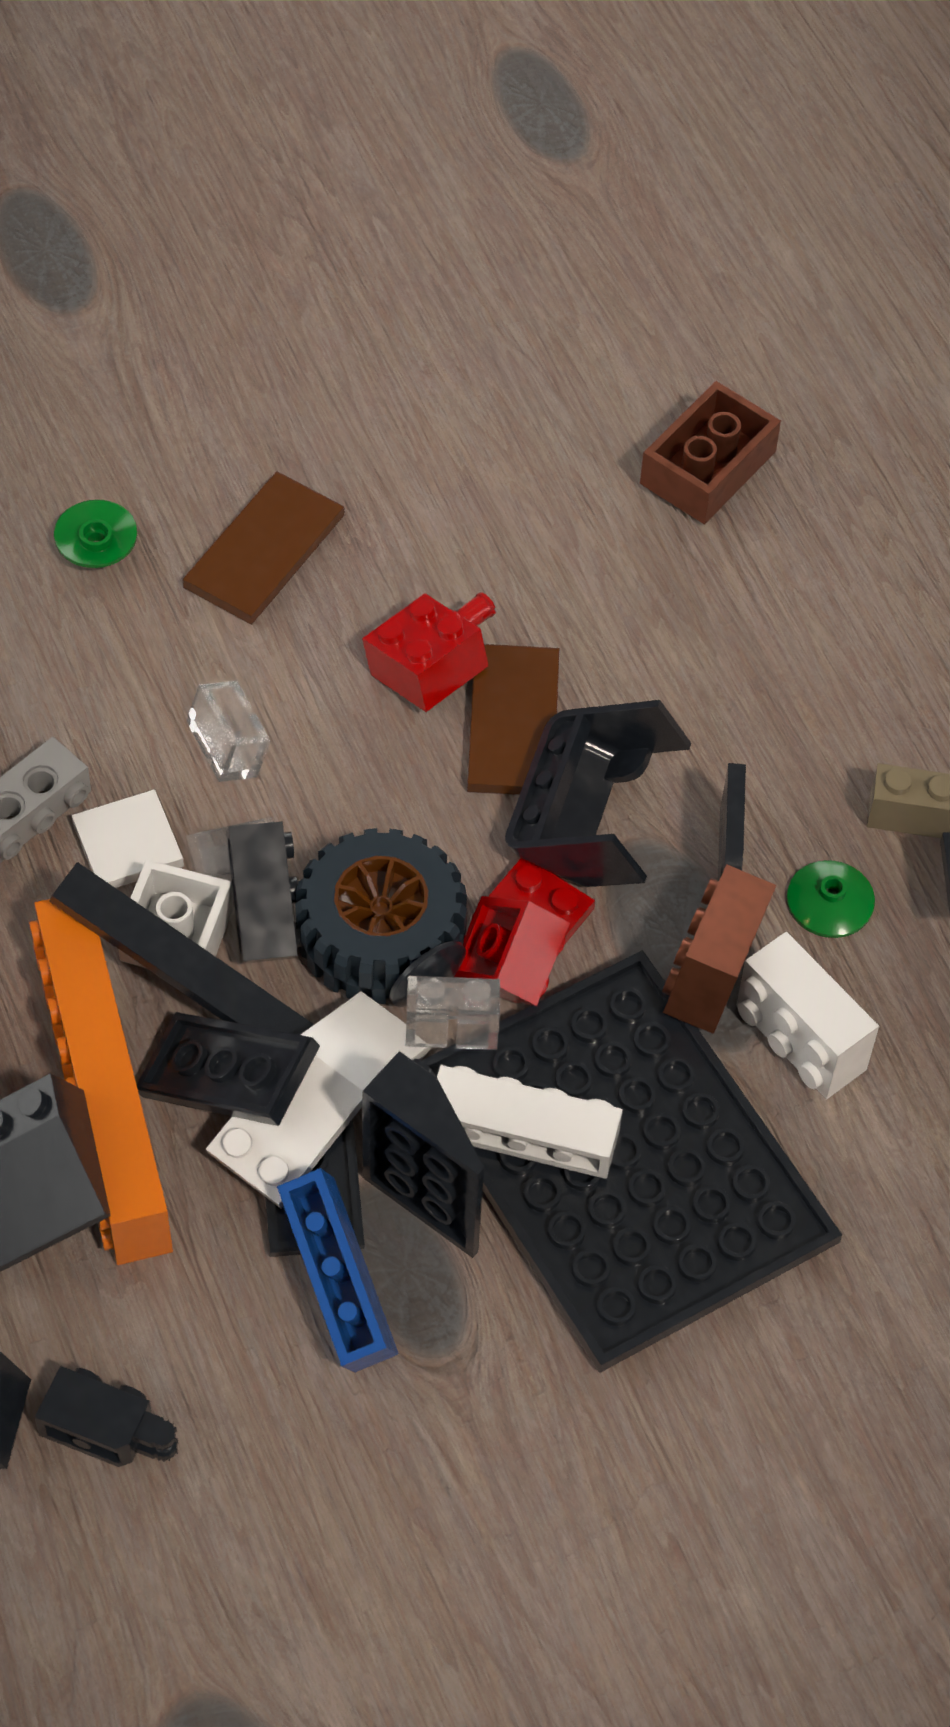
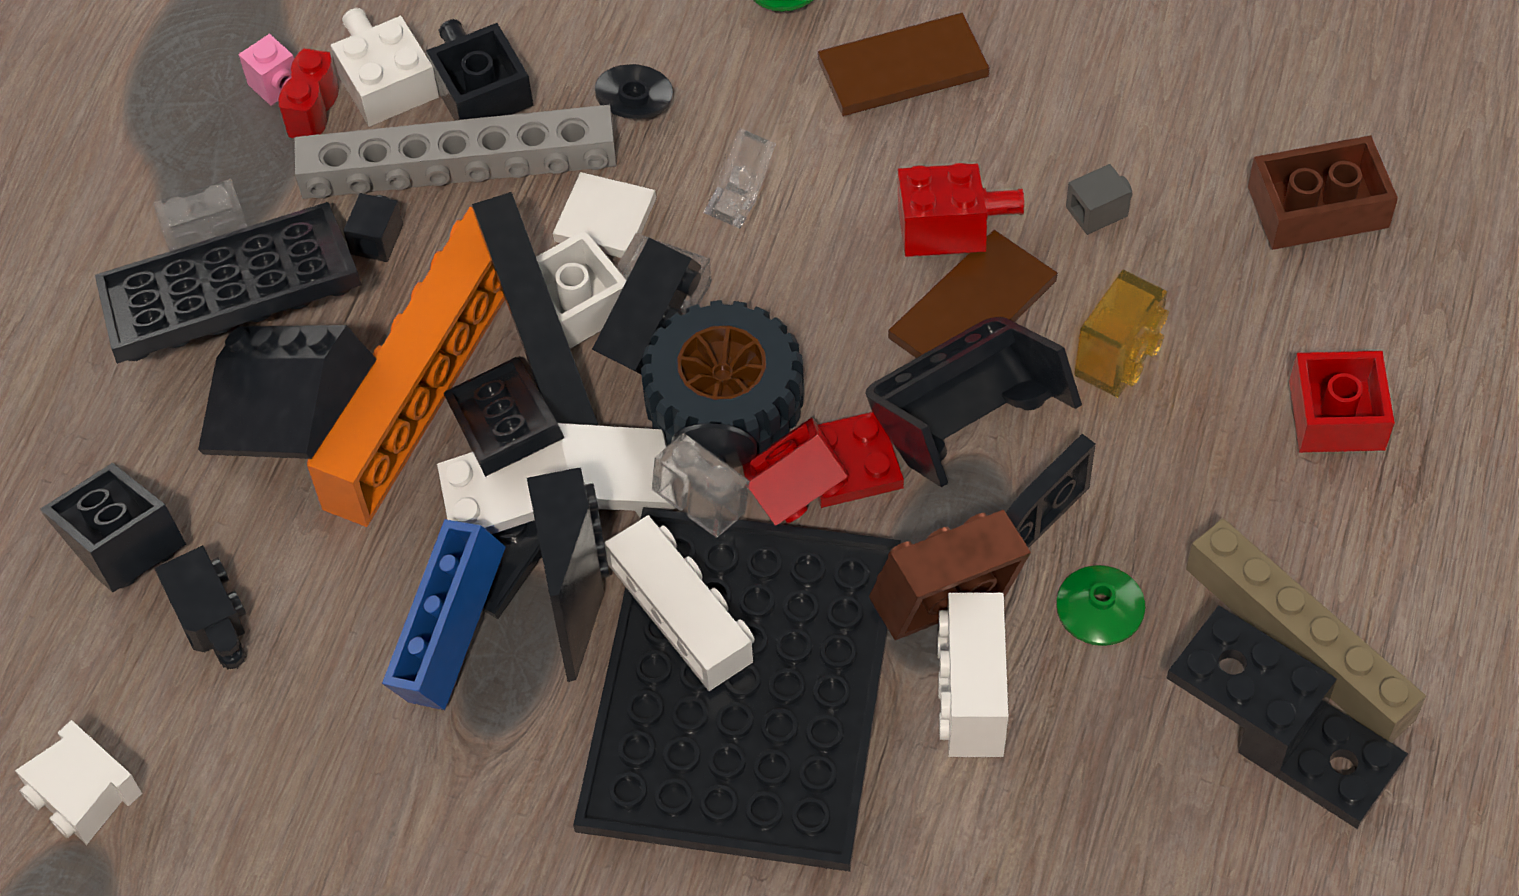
camera: 45 degrees right, 0 degrees up
none -> white hips [15,720,142,845]
none -> black dish [595,64,673,119]
none -> dark grey brick [1066,164,1133,235]
none -> clear yellow brick [1074,270,1169,398]
none -> red brick [1289,351,1395,453]

